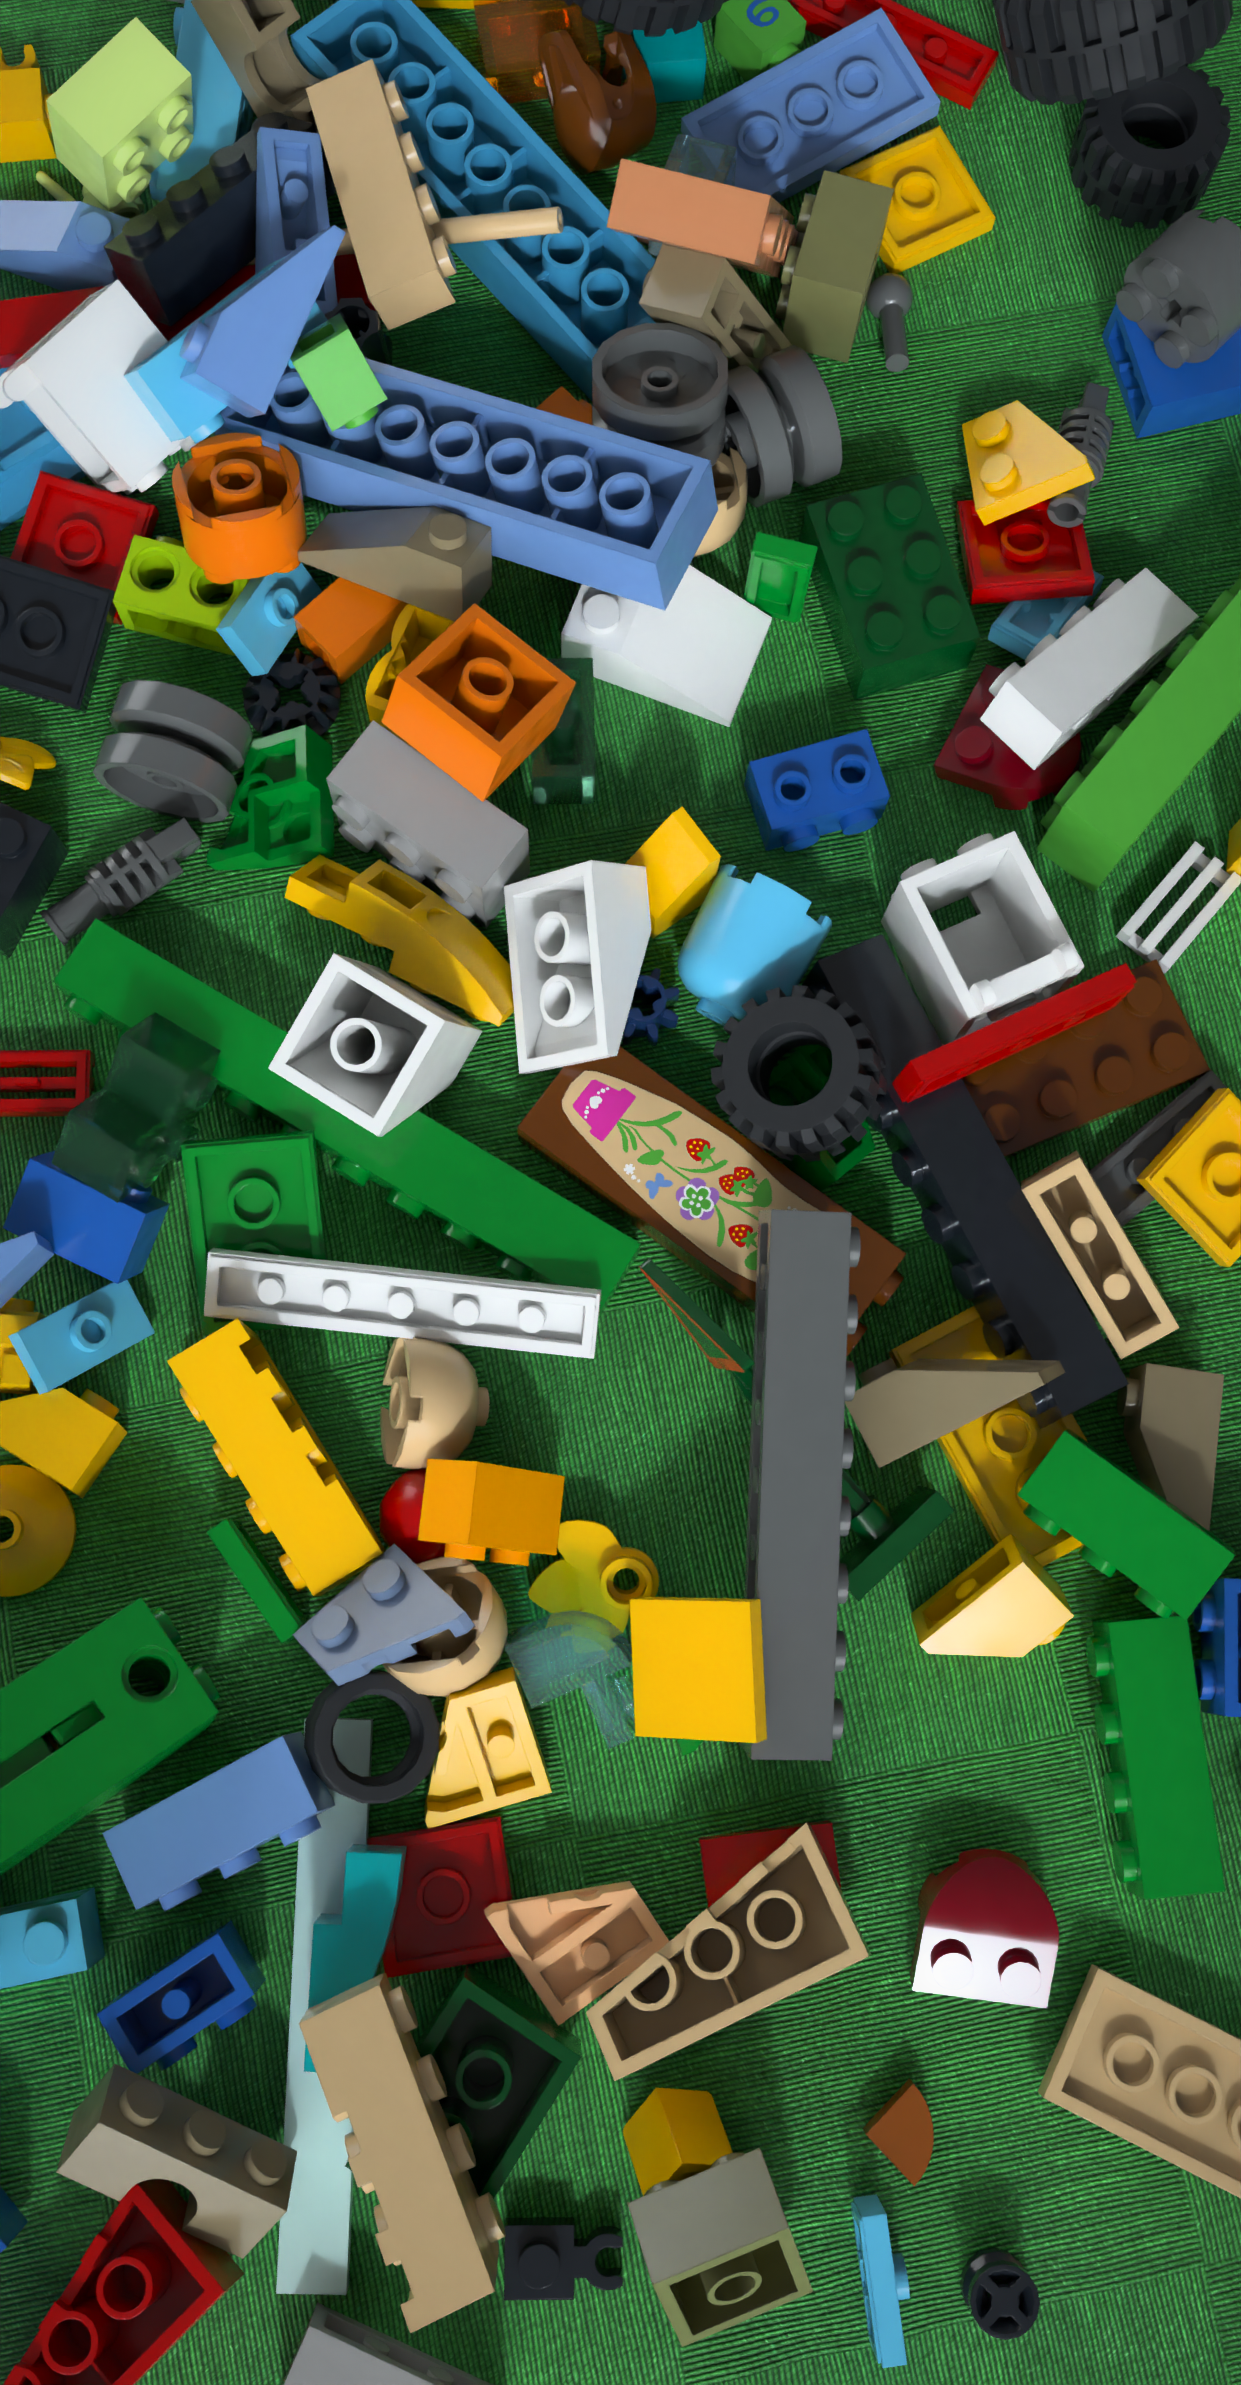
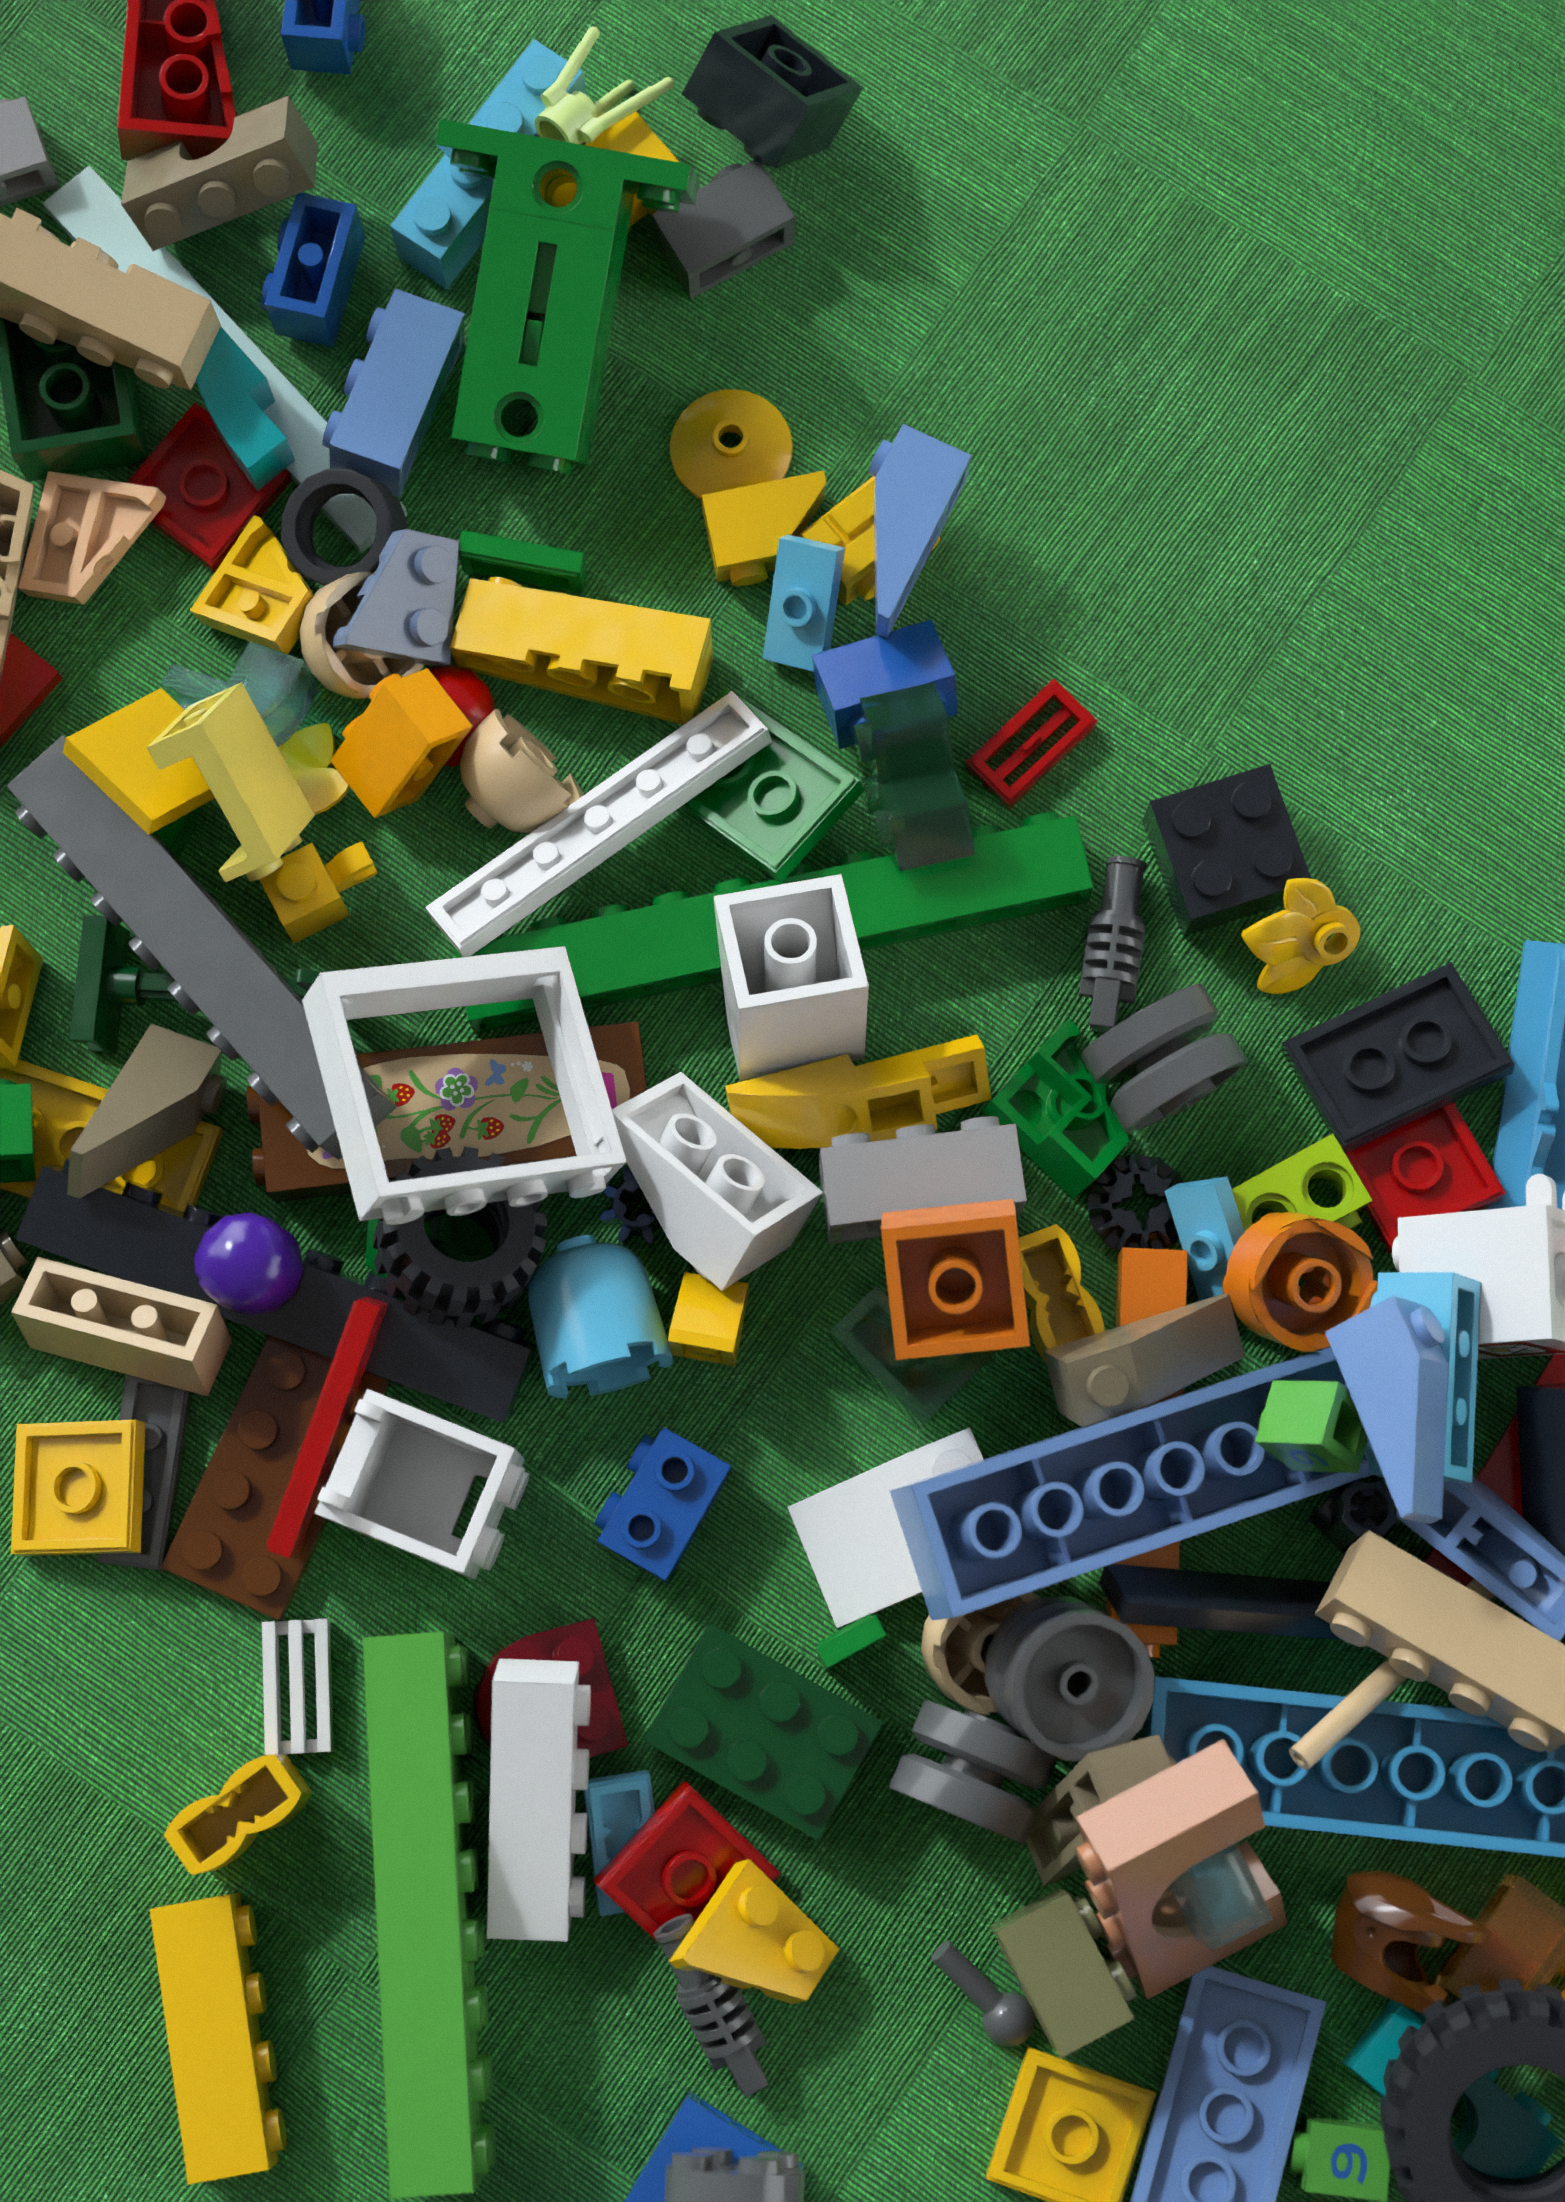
camera: 145 degrees right, 0 degrees up
none -> light yellow panel [146,682,315,882]
none -> dark purple hair [194,1212,304,1315]
none -> yellow brick [259,842,378,944]
none -> white window [302,946,627,1225]
none -> black tile [1098,1564,1342,1640]

